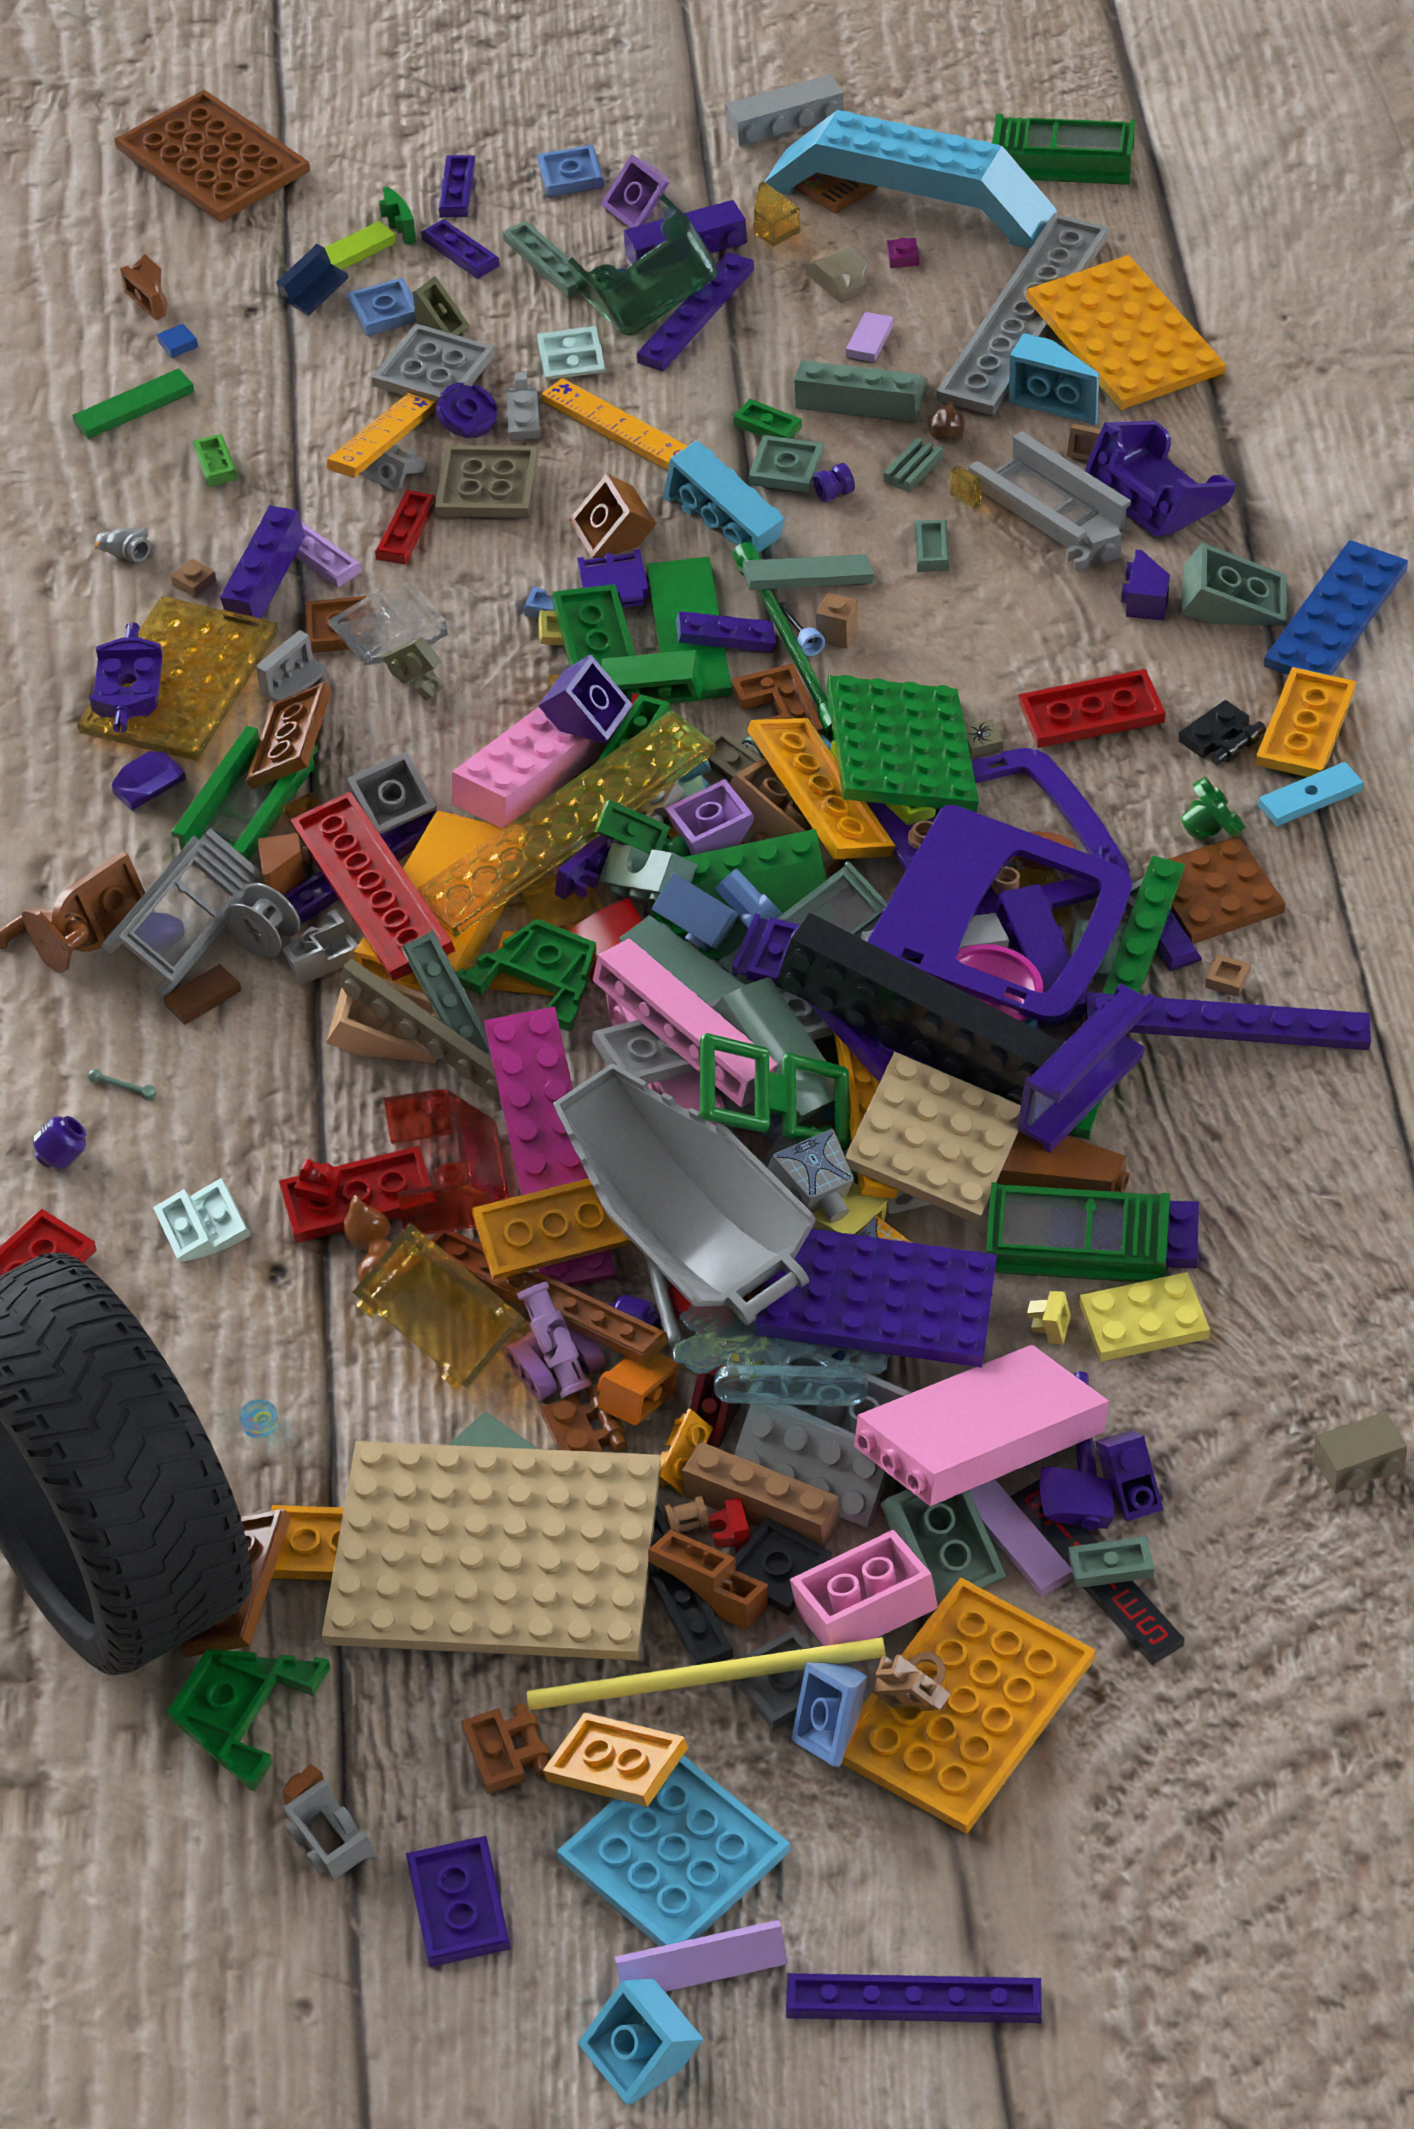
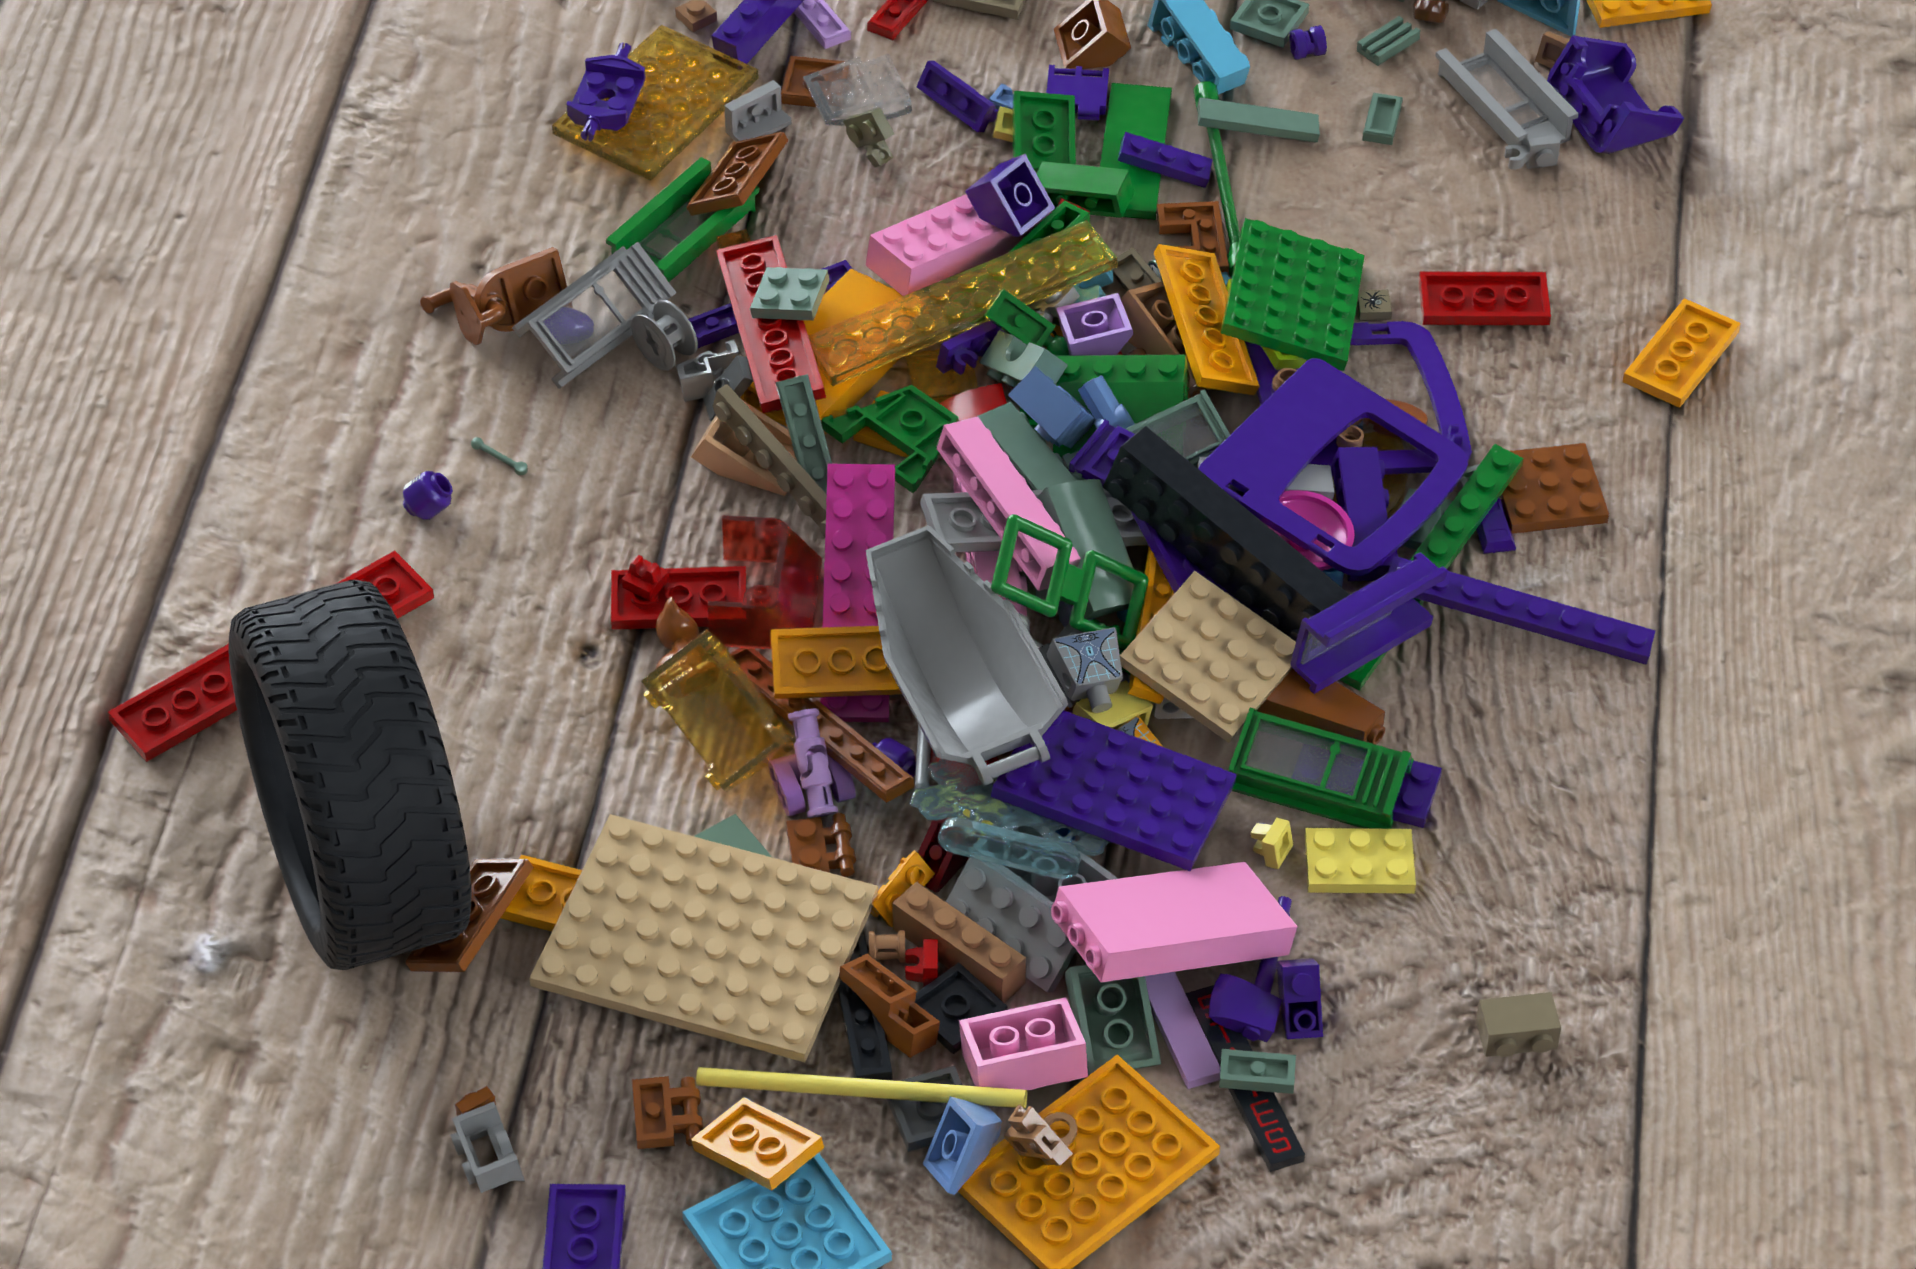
camera: 10 degrees right, 0 degrees up
dark purple slope [111,751,186,811] -> none
light aqua slope [153,1178,252,1262] -> none
reddish brown tile [163,964,241,1025] -> none
green wing [167,1649,331,1792] -> none
clear light blue tile [239,1400,278,1438] -> none
dark orange slope [258,833,310,895] -> none
light grey slope [347,752,437,834] -> none
orange brick [597,1352,680,1426] -> none
light blue hinge [778,602,825,656] -> none
medium nougat brick [816,592,858,649] -> none
clear yellow tile [950,465,981,508] -> none
dark purple slope [1121,550,1170,621] -> none
black plate [1179,700,1266,766] -> none
green plate [1181,776,1246,841] -> none
sand green slope [1182,542,1287,625] -> none
medium nougat plate [1205,954,1251,997] -> none
medium azure tile [1258,762,1364,827] -> none
blue plate [1264,540,1408,676] -> none
none -> dark grey plate [703,355,753,421]
none -> sand green plate [750,267,830,321]
none -> dark purple plate [916,61,998,132]

